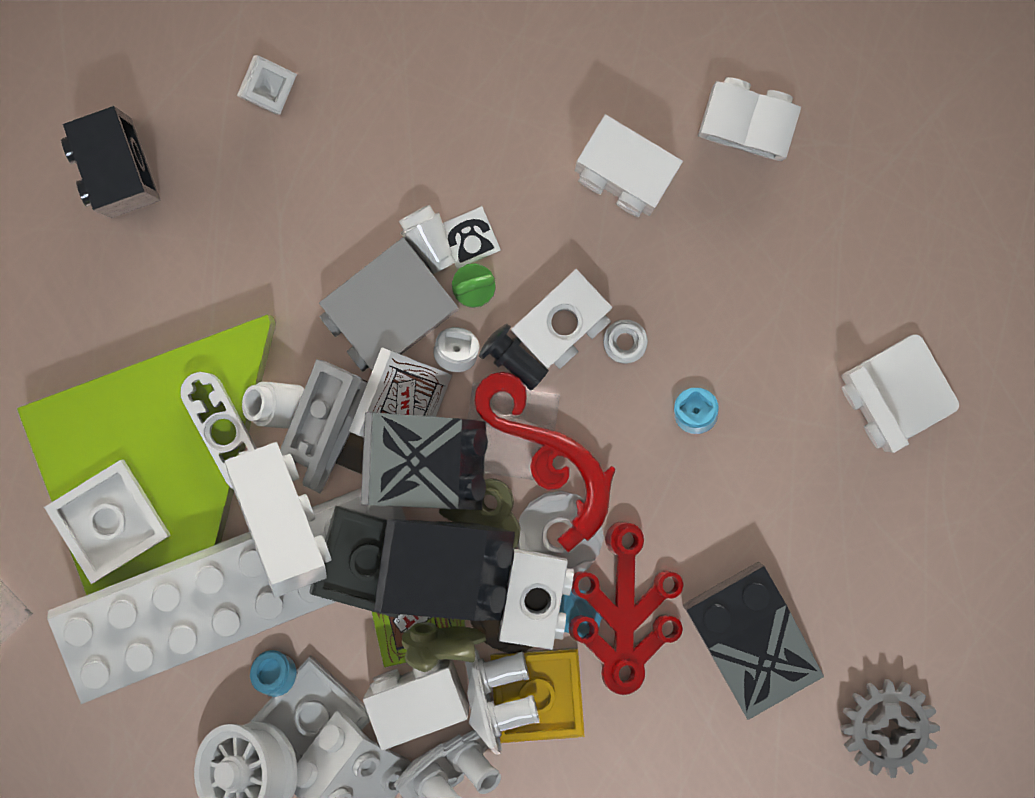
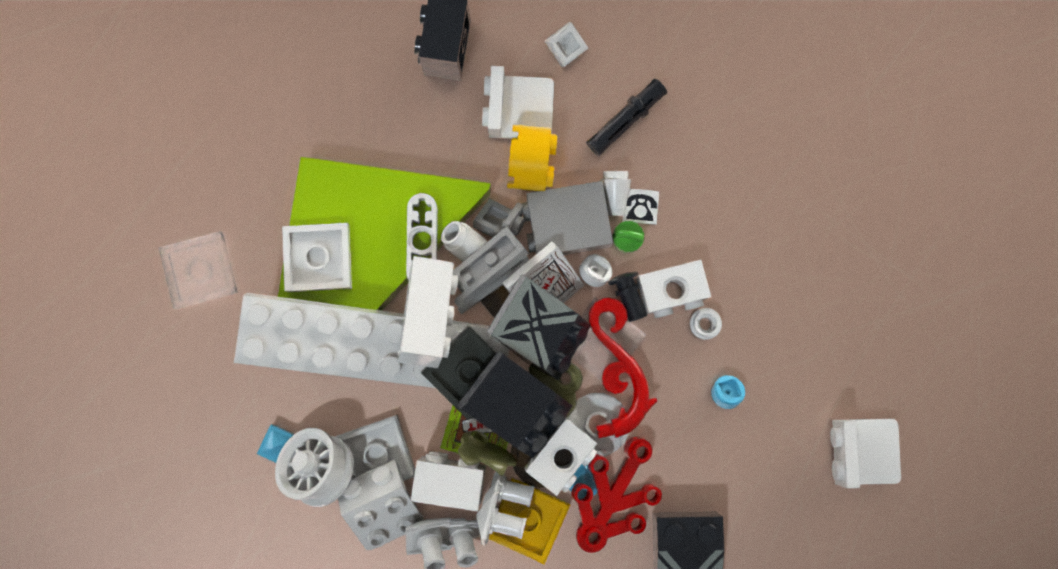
camera: 30 degrees right, 5 degrees down
medium azure tile [250,650,296,697] -> none
white brick [575,114,683,217] -> none
white brick [698,77,801,161] -> none
none -> medium azure tile [257,424,294,463]
none -> light grey bracket [473,198,525,237]
none -> white bracket [482,66,554,139]
none -> yellow brick [507,124,557,191]
none -> black pin [586,78,668,157]

